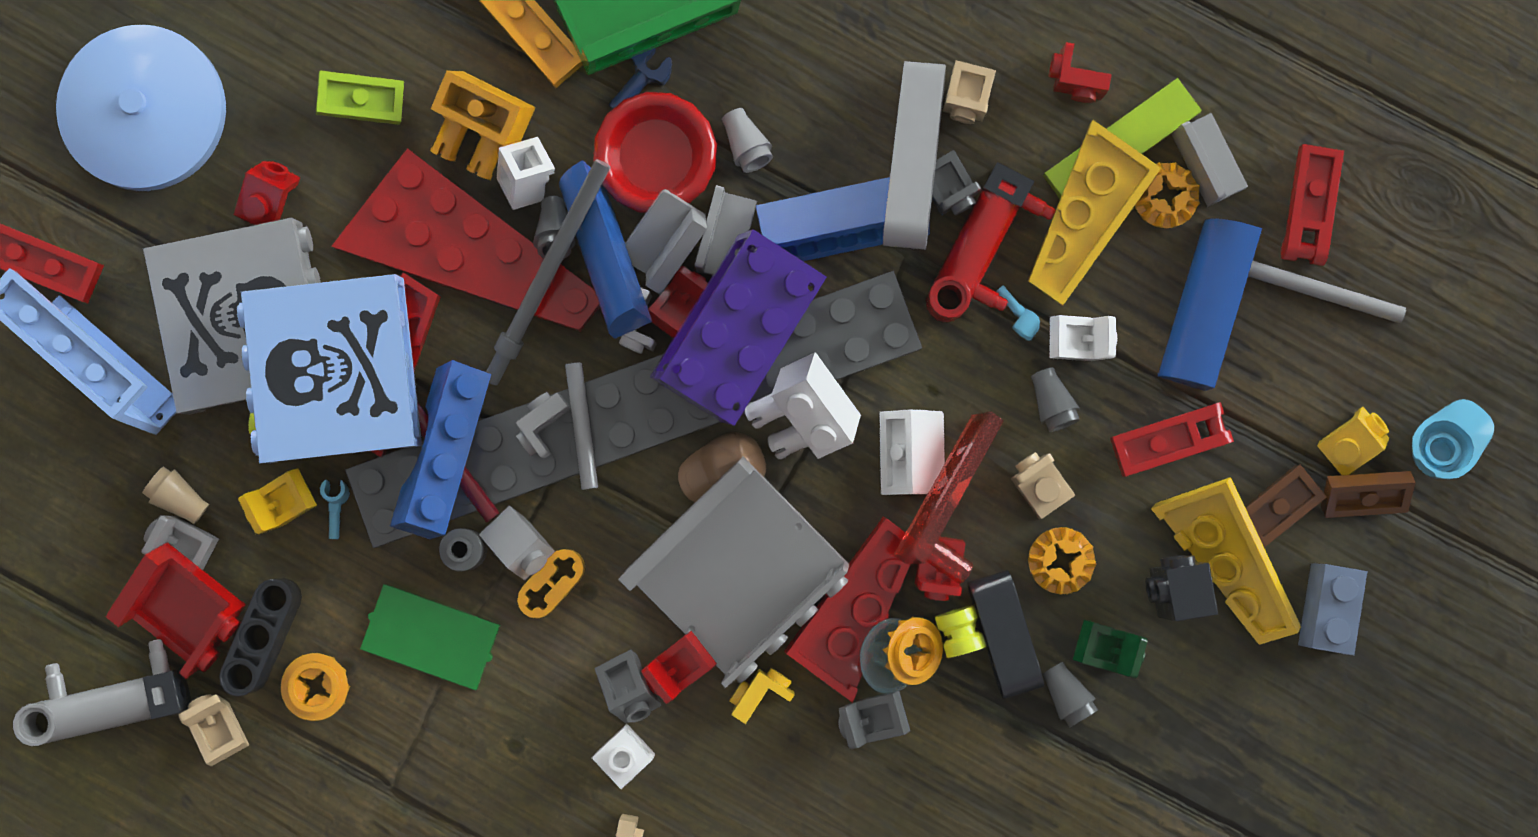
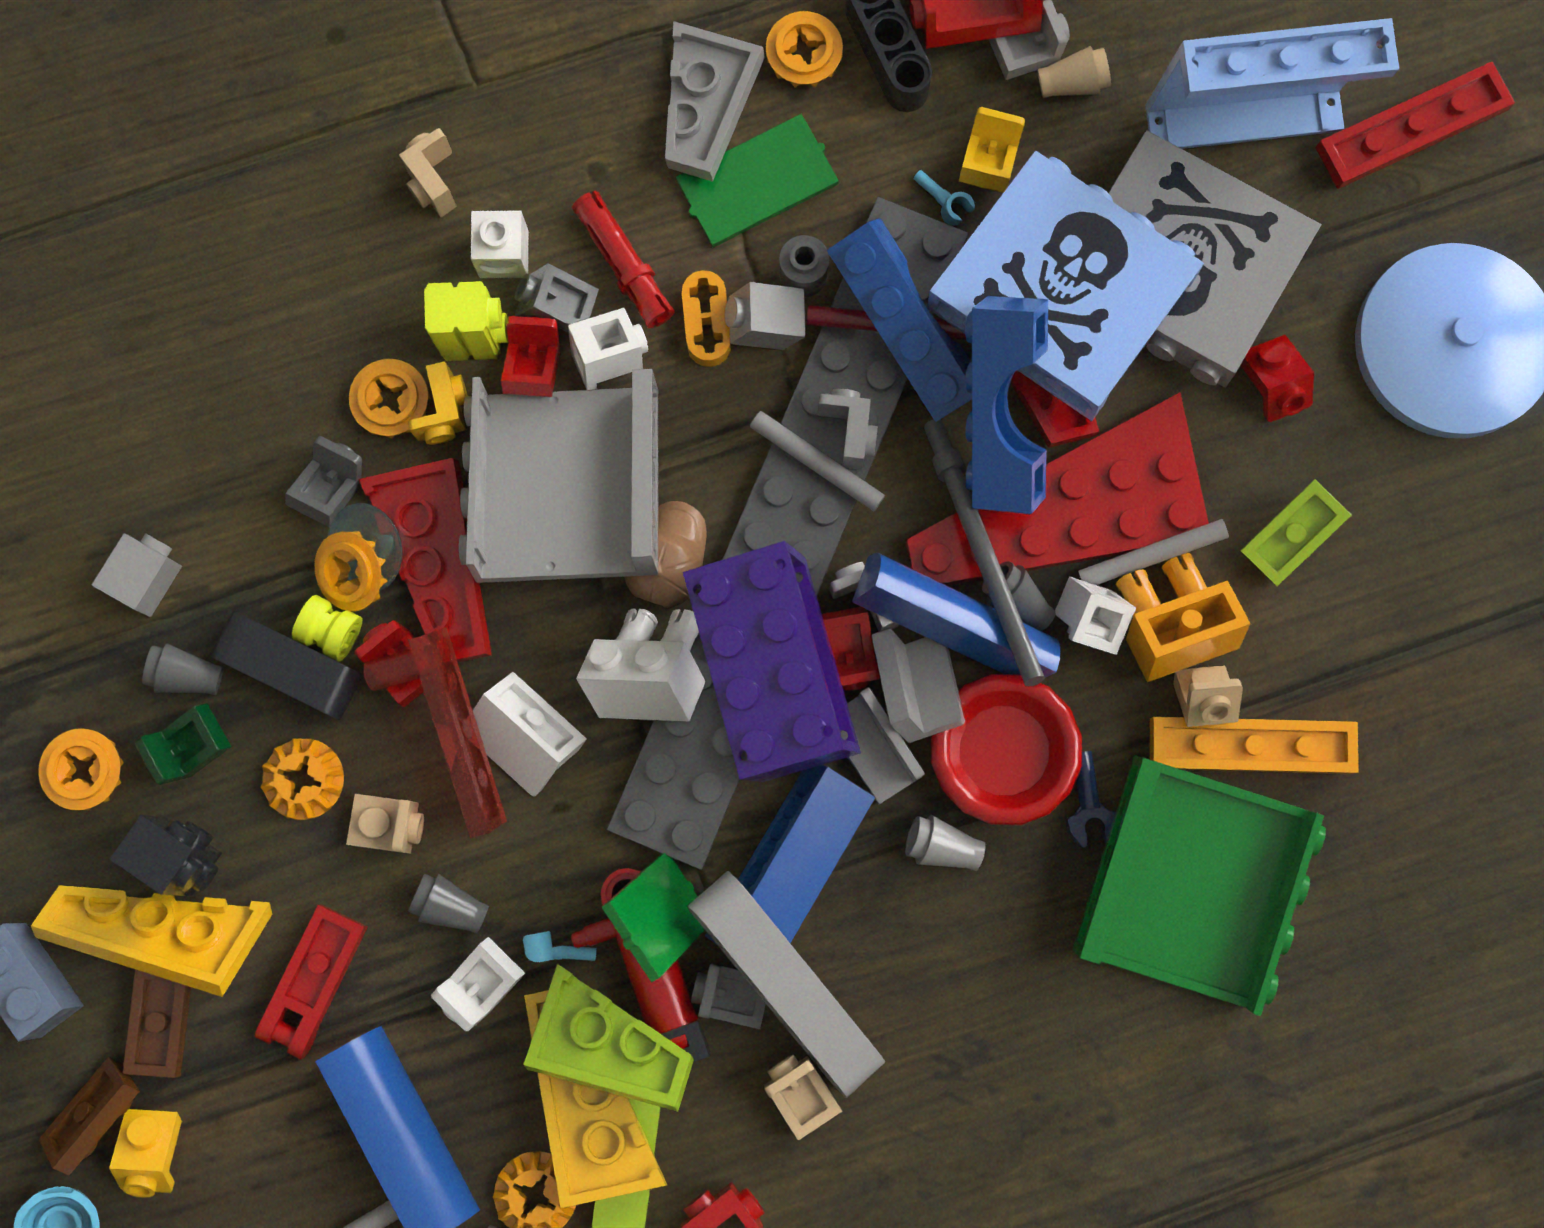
camera: 135 degrees right, 5 degrees down
none -> light orange gear [39,729,124,810]
none -> light grey brick [92,533,182,617]
none -> light orange gear [349,359,430,438]
none -> neon yellow brick [424,281,508,361]
none -> lime wing [523,964,694,1112]
none -> white brick [568,308,648,390]
none -> red pin [572,191,675,329]
none -> green piece [602,853,705,983]
none -> light grey wing [665,21,765,181]
none -> blue arch [965,296,1048,514]
none -> light grey bar [1078,519,1229,585]
none -> tan bracket [1173,665,1243,727]

